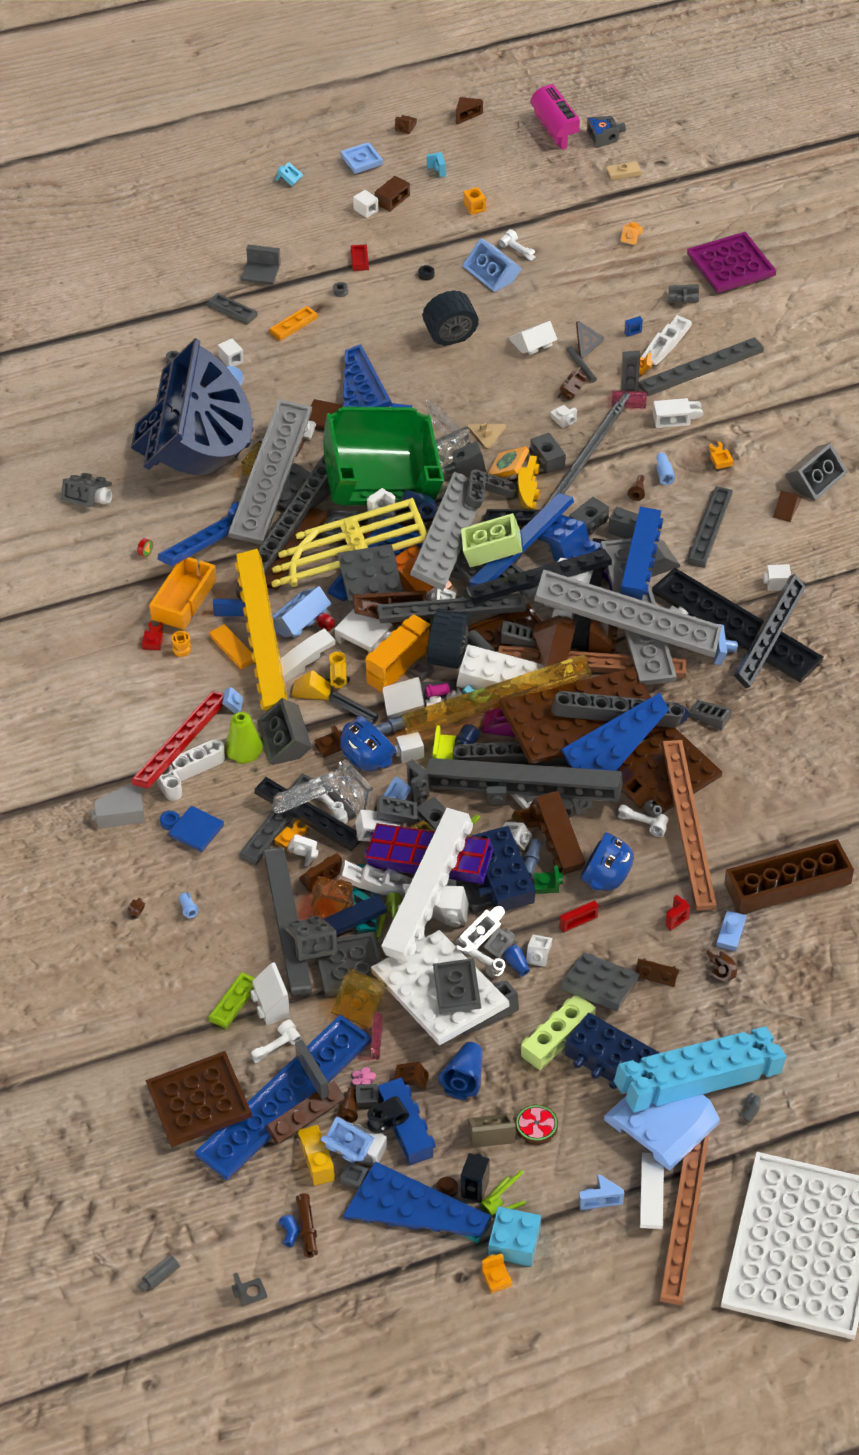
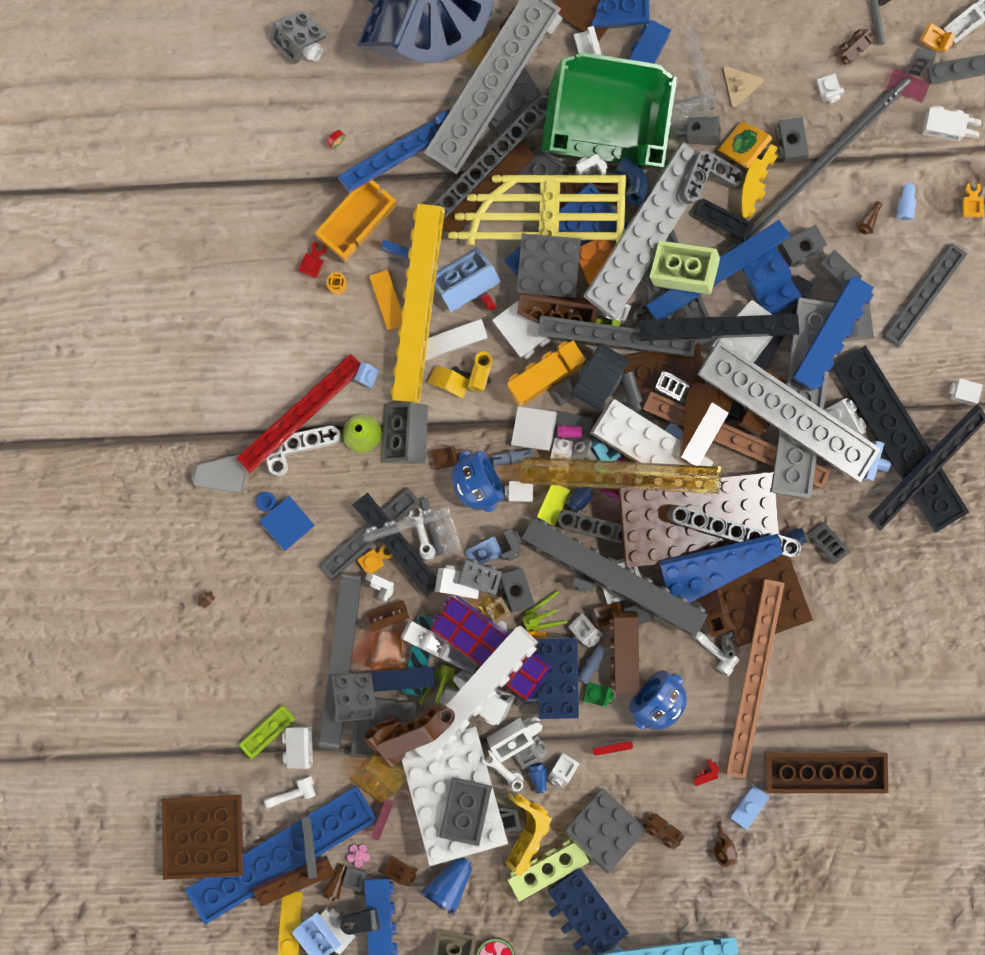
camera: 20 degrees right, 35 degrees up
light blue pin [178,892,198,918] -> none
black axle [329,691,379,724] -> none
none -> reddish brown connector [363,703,455,768]
none -> yellow bracket [505,793,552,876]

